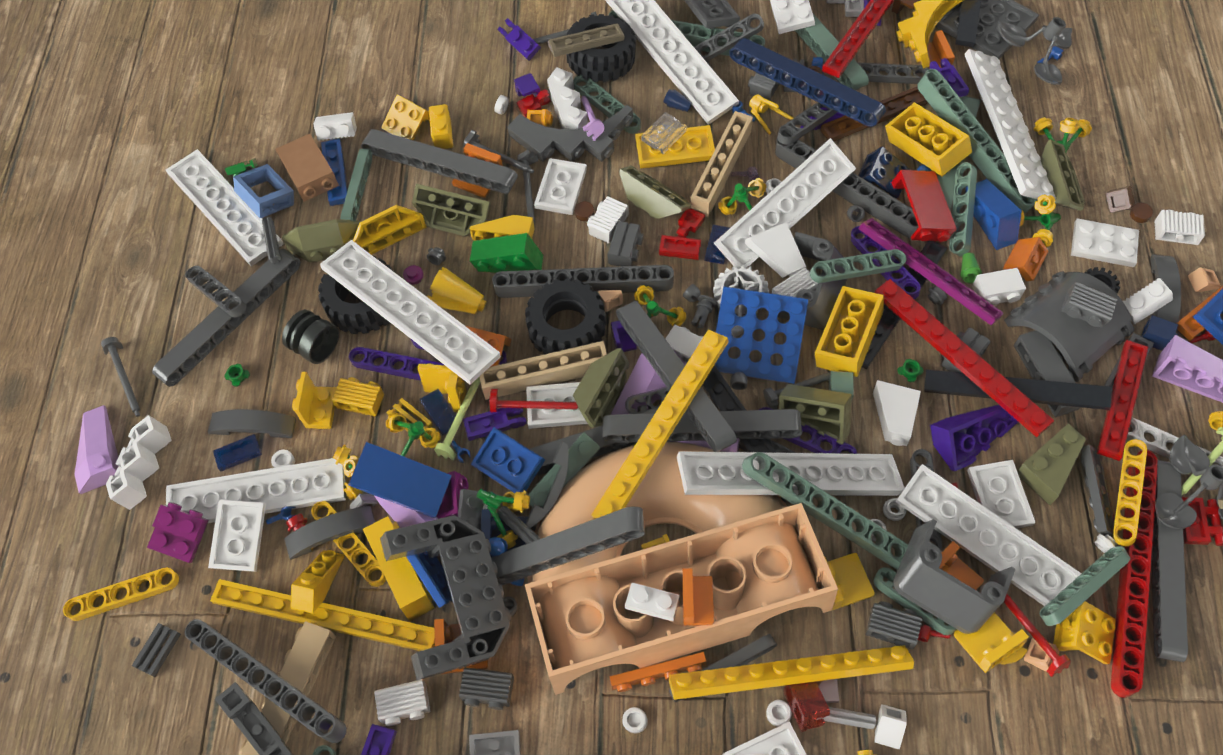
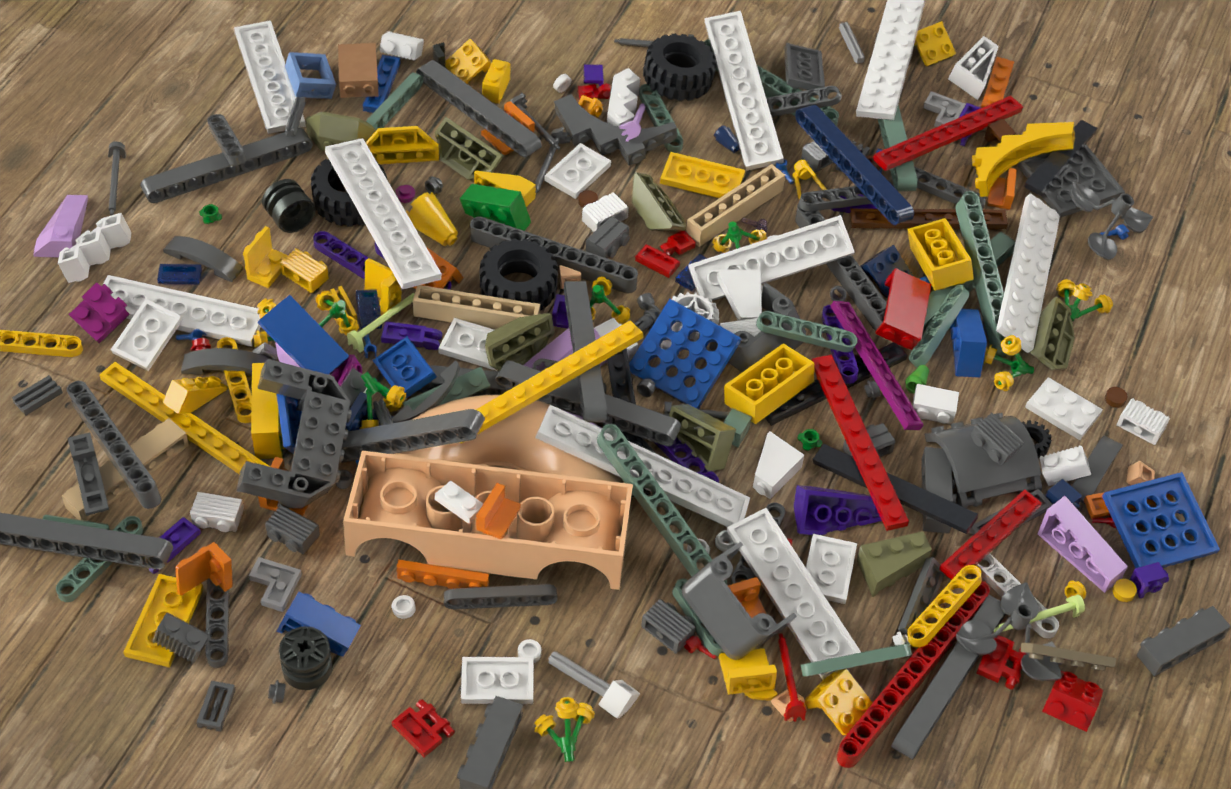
camera: 15 degrees right, 10 degrees down
green plate [225,158,258,176] -> none
white tile [271,450,295,468] -> none
red piece [489,389,579,412] -> none
blue hinge [489,537,508,556] -> none
dark purple hinge [497,18,541,61] -> none
dark tan tile [548,23,624,57] -> none
clear plate [641,112,687,154] -> none
yellow plate [669,645,914,700] -> none
clear red hinge [783,682,830,732] -> none
light grey tile [814,679,839,703] -> none
yellow bracket [824,553,875,610] -> none
dark purple hinge [930,58,969,97] -> none
orange panel [1003,237,1049,282] -> none
panel [1106,186,1135,213] -> none
none -> pearl dark grey slope [433,42,445,68]

